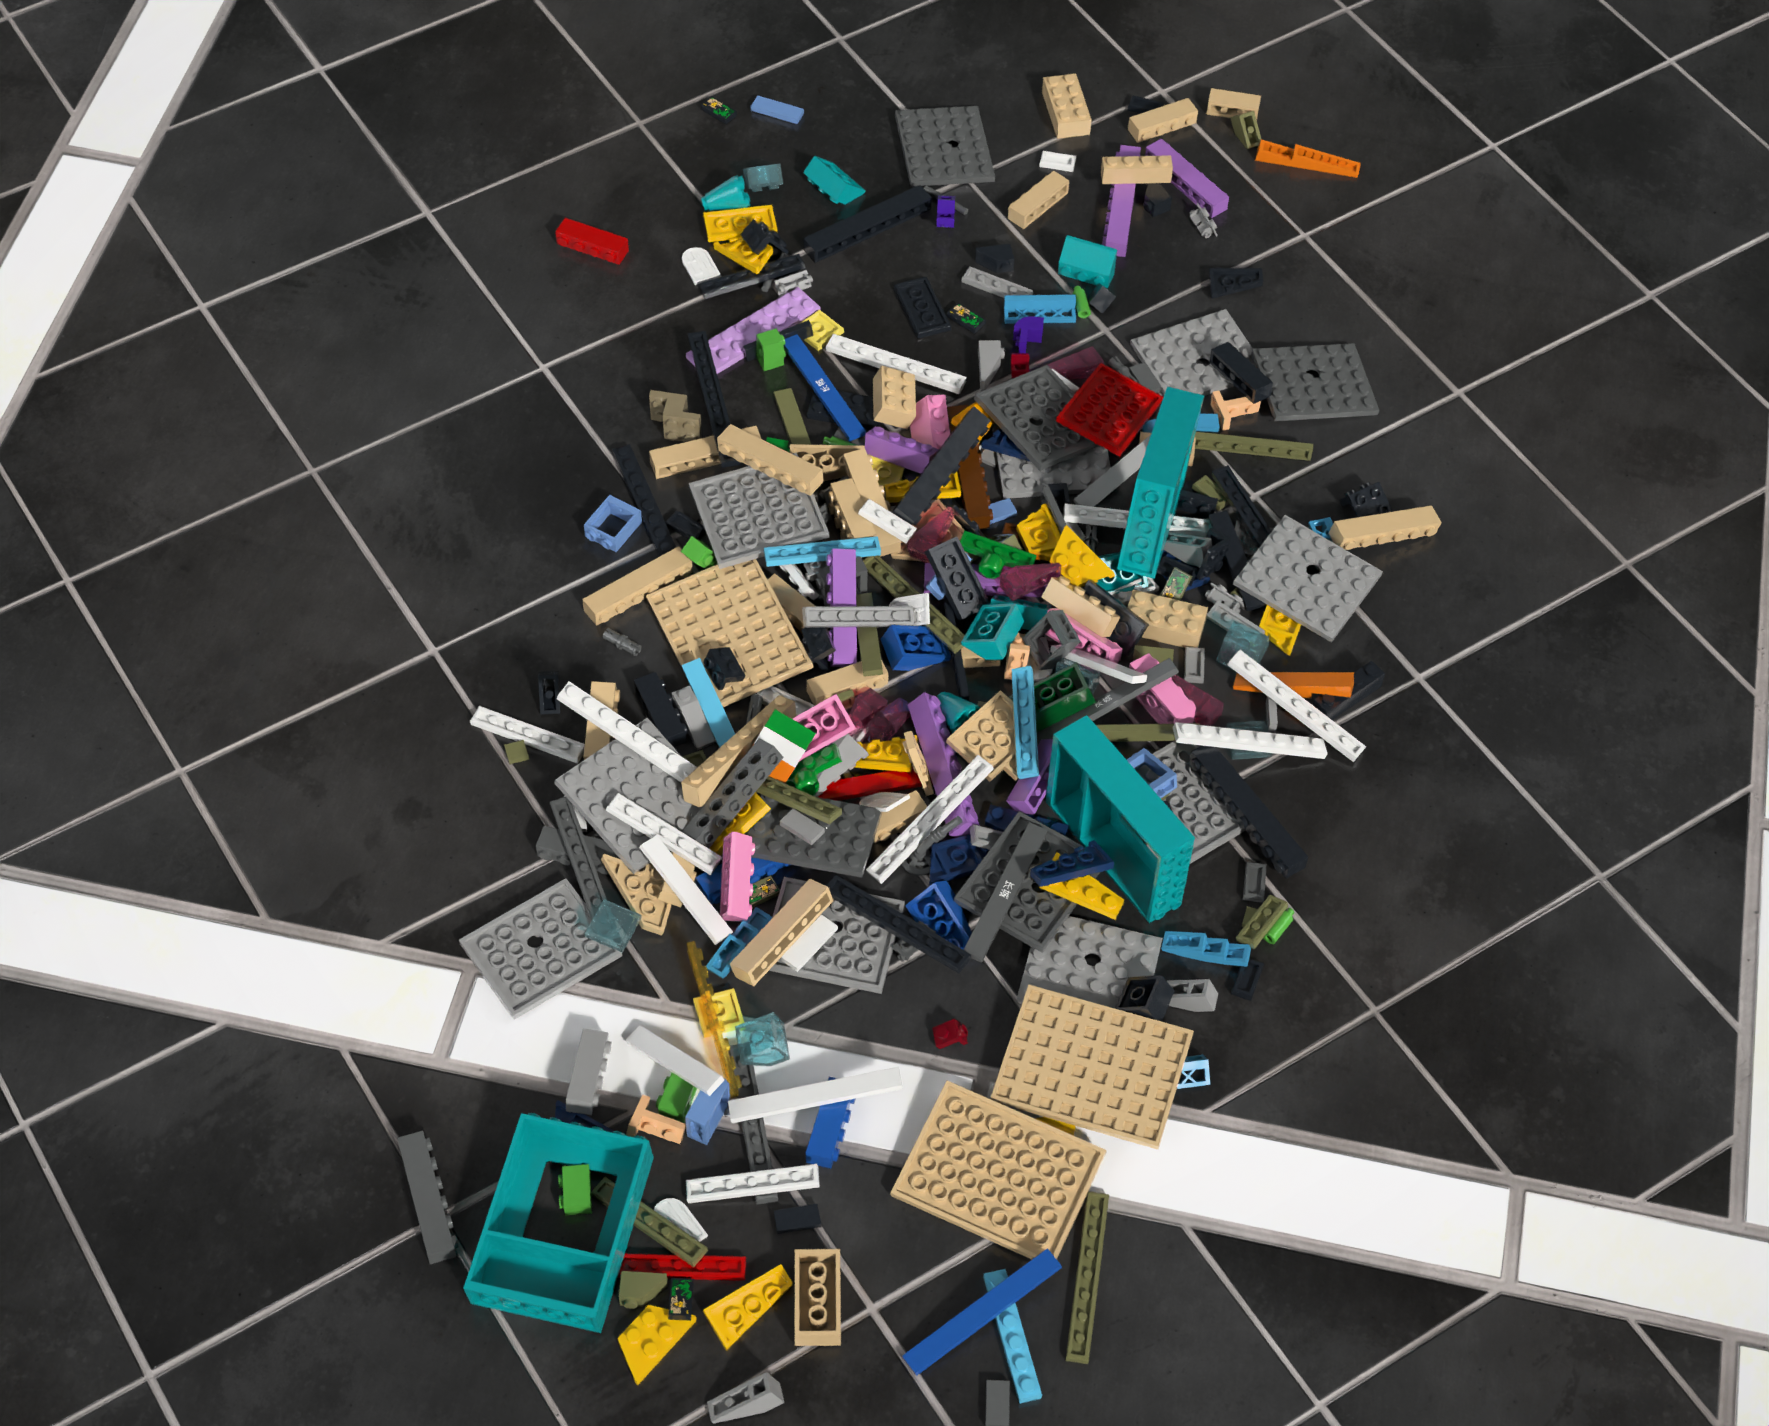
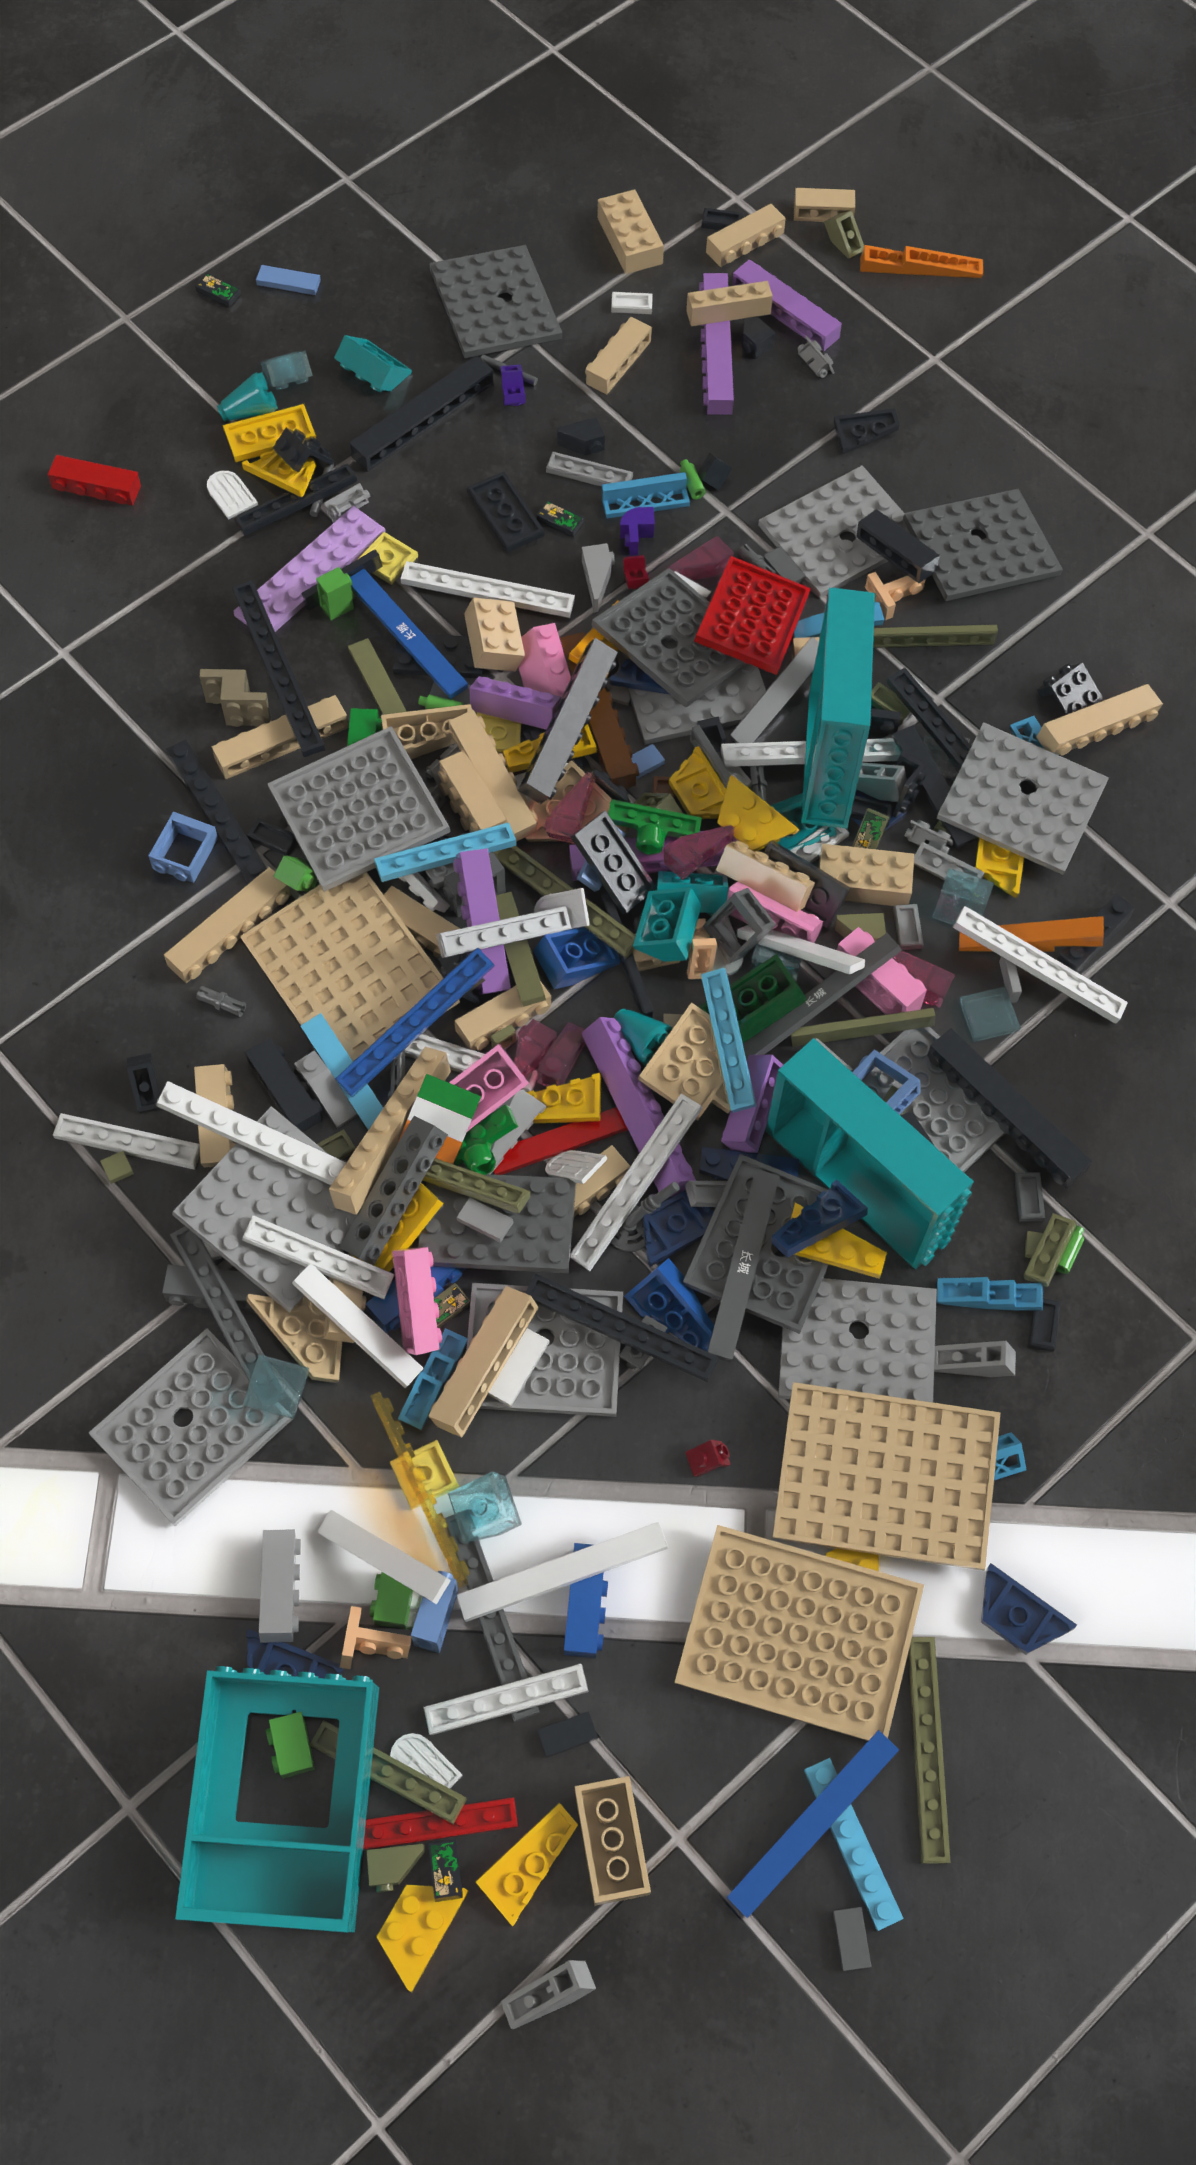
camera: 10 degrees left, 10 degrees up
dark grey brick [397,1131,459,1264] -> none
black bracket [703,647,745,690] -> none
tan brick [717,424,823,496] -> none
white tile [858,499,917,544] -> none
tan wing [903,731,934,796] -> none
teal slope [1058,235,1117,289] -> none
black slope [1115,975,1175,1022] -> none
white plate [1173,722,1327,759] -> none
none -> blue tile [335,947,495,1097]
none -> dark blue wing [981,1563,1077,1655]

